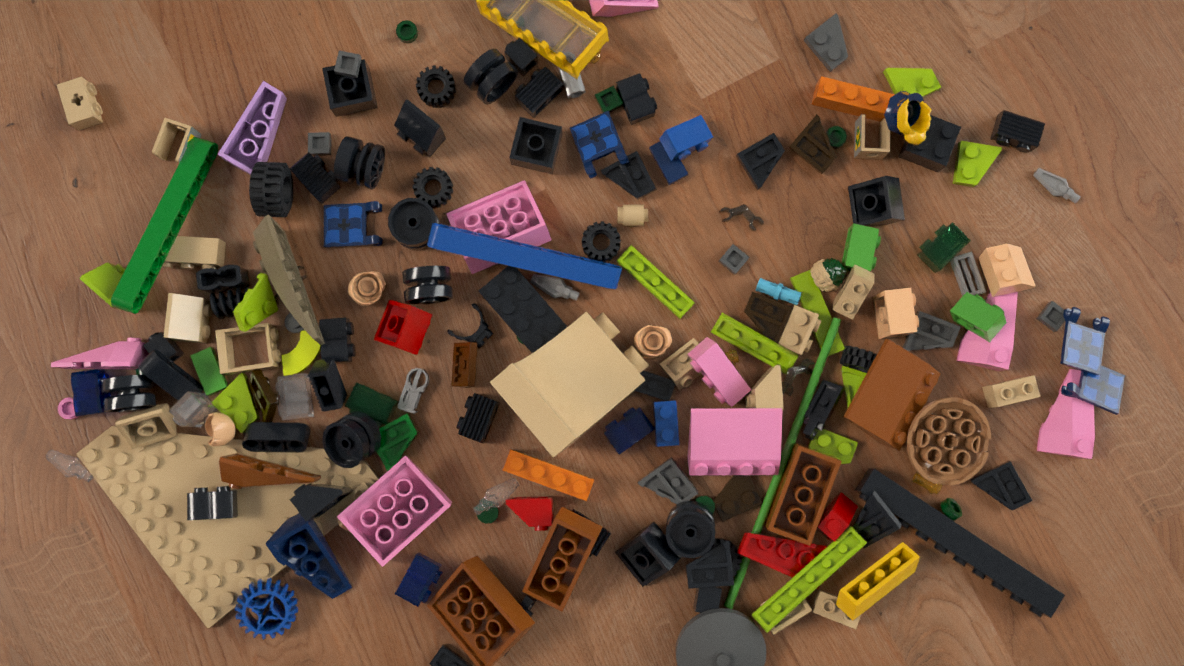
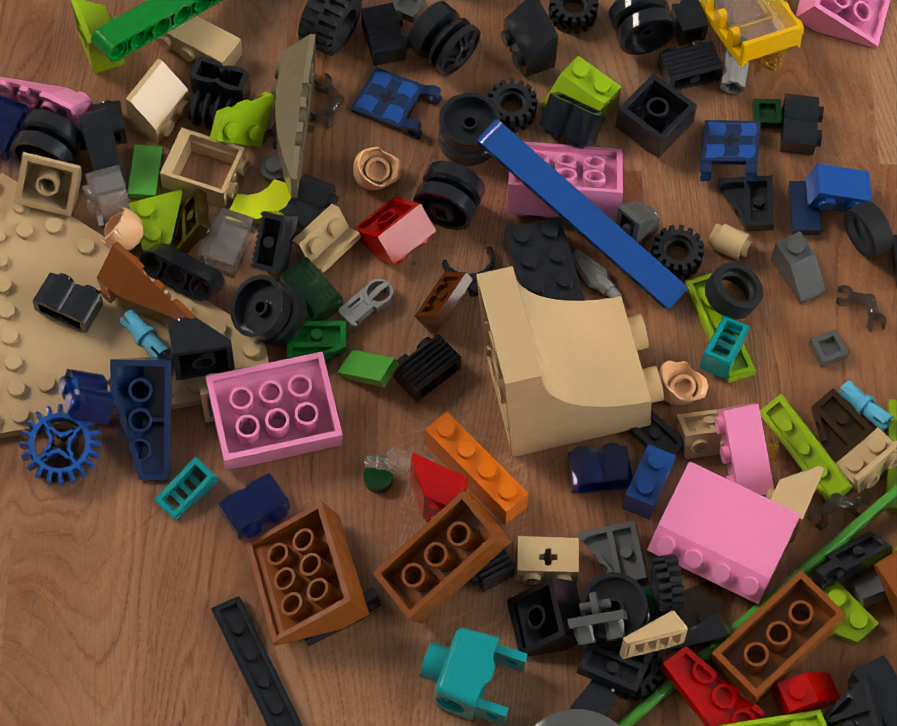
camera: 25 degrees right, 20 degrees down
none -> clear blue brick [58,369,115,425]
none -> medium azure pin [120,310,171,358]
none -> teal slope [154,456,220,521]
none -> tan bracket [292,204,361,273]
none -> clear smoke arm [314,73,345,129]
none -> bright green tile [337,350,399,387]
none -> teal piece [419,628,528,726]
none -> tan brick [516,536,579,585]
none -> black brick [539,92,606,149]
none -> lime slope [541,56,622,119]
none -> dark grey hips [567,591,628,645]
none -> dark grey slope [616,200,660,246]
none -> tan slope [619,611,688,659]
none -> black tyre [648,554,685,613]
none -> black slope [666,614,733,651]
none -> teal slope [700,316,751,379]
none -> black tyre [705,262,763,320]
none -> dark grey slope [771,231,826,304]
none -> black tyre [844,201,893,259]
none -> dark grey tile [849,571,888,608]

